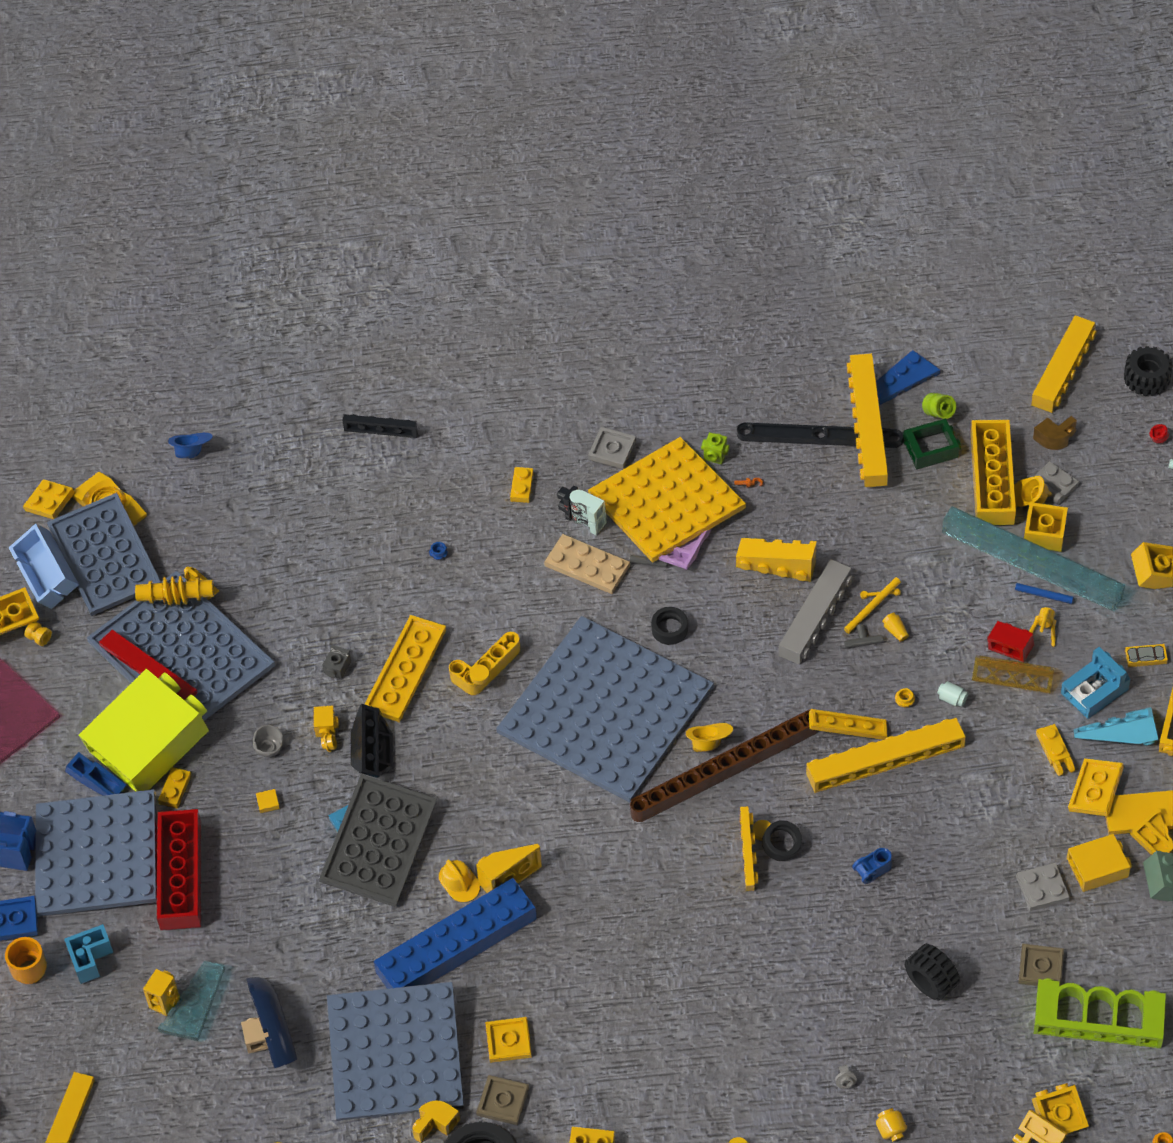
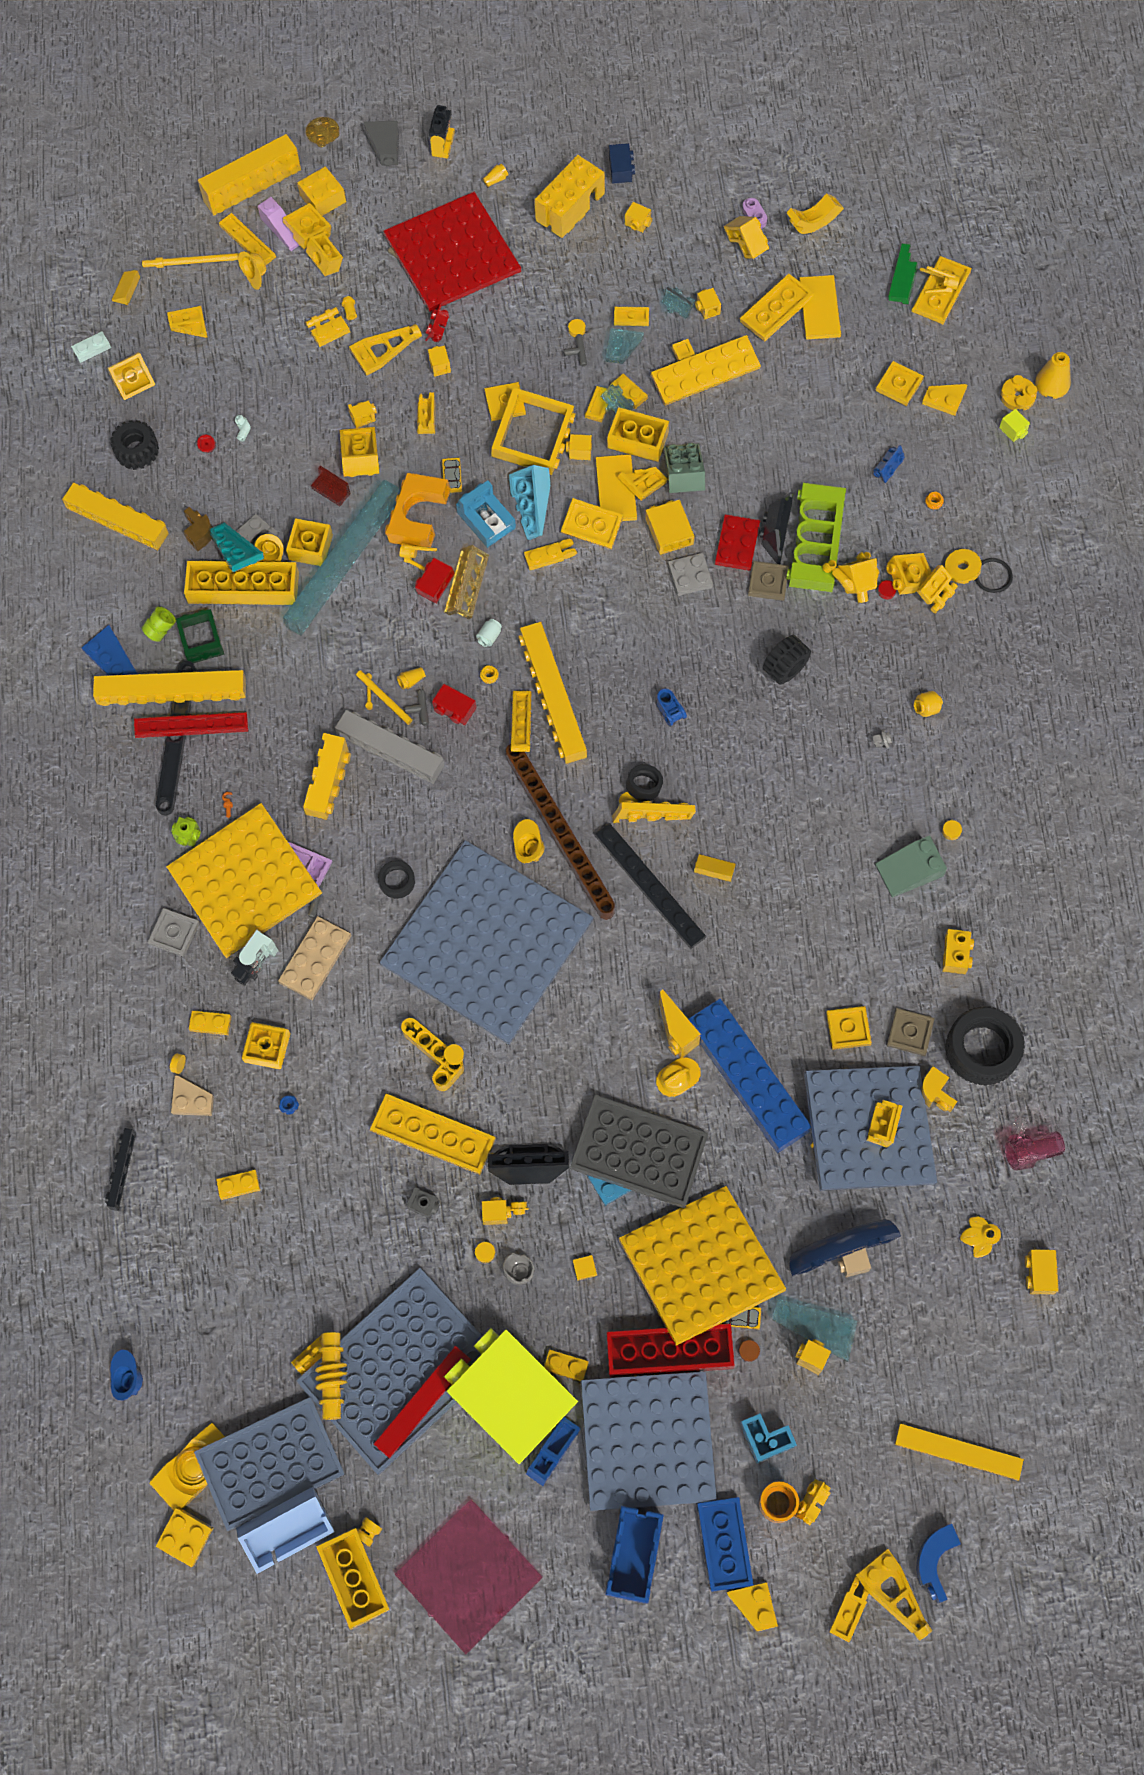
camera: 90 degrees left, 15 degrees up
blue bar [1015,583,1074,604] -> none
none -> red tile [134,712,248,738]
none -> yellow tile [170,1053,186,1074]
none -> tan wing [171,1076,214,1116]
none -> teal wing [210,523,264,572]
none -> yellow plate [216,1170,260,1200]
none -> yellow brick [242,1022,290,1069]
none -> clear red panel [311,466,351,507]
none -> light orange arch [385,473,451,547]
none -> red brick [432,684,477,725]
none -> yellow tile [475,1242,495,1263]
none -> black plate [595,823,706,949]
none -> yellow plate [619,1186,786,1345]
none -> yellow slope [694,854,736,882]
none -> red plate [715,514,760,571]
none -> tile [719,1307,761,1330]
none -> dark orange tile [739,1340,760,1362]
none -> black wedge [760,492,794,564]
none -> yellow hinge [794,1479,831,1526]
none -> yellow torso [822,552,879,603]
none -> yellow hinge [866,1100,903,1148]
none -> sand green slope [875,836,947,898]
none -> red tile [878,580,897,600]

